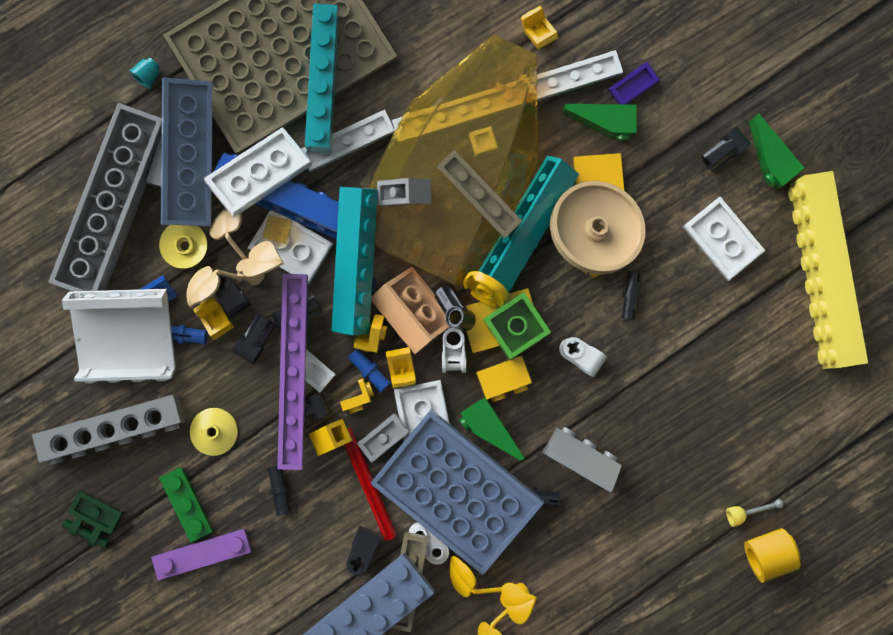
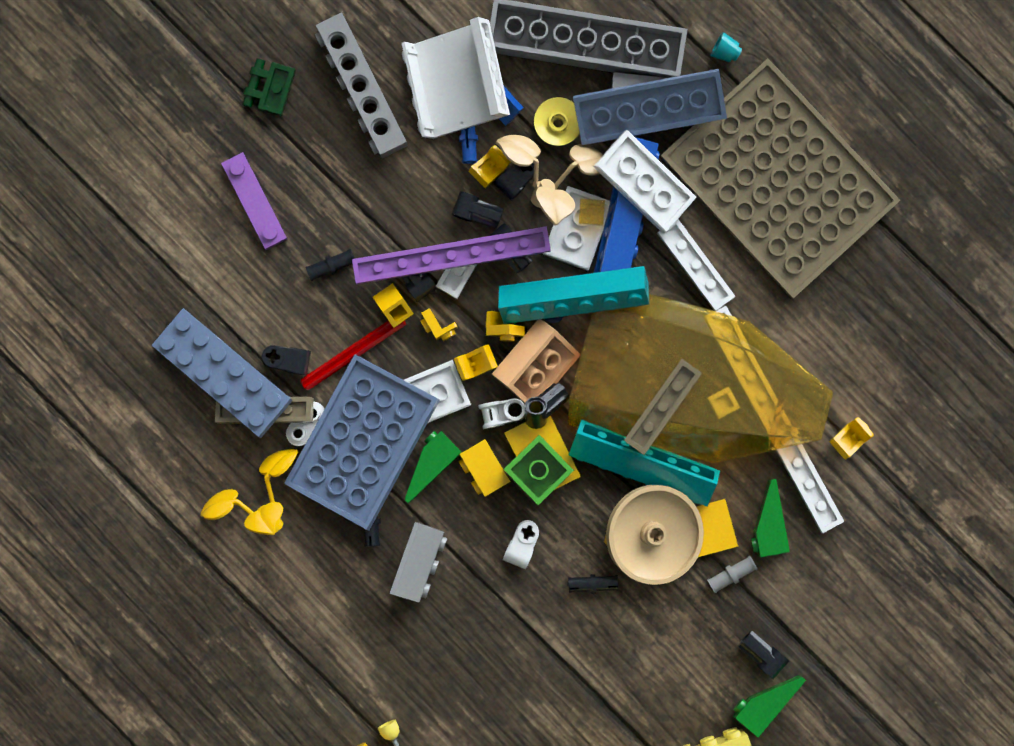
camera: 85 degrees right, 0 degrees up
green plate [159,466,214,543] -> none
light yellow dish [190,408,238,456] -> none
teal brick [305,4,340,153] -> none
blue pin [348,349,391,393] -> none
light grey plate [357,413,410,463] -> none
light grey slope [377,178,432,206] -> none
yellow tile [463,271,509,307] -> none
dark purple tile [608,62,661,105] -> none
white tile [683,197,765,281] -> none
none -> light grey pin [707,556,757,593]

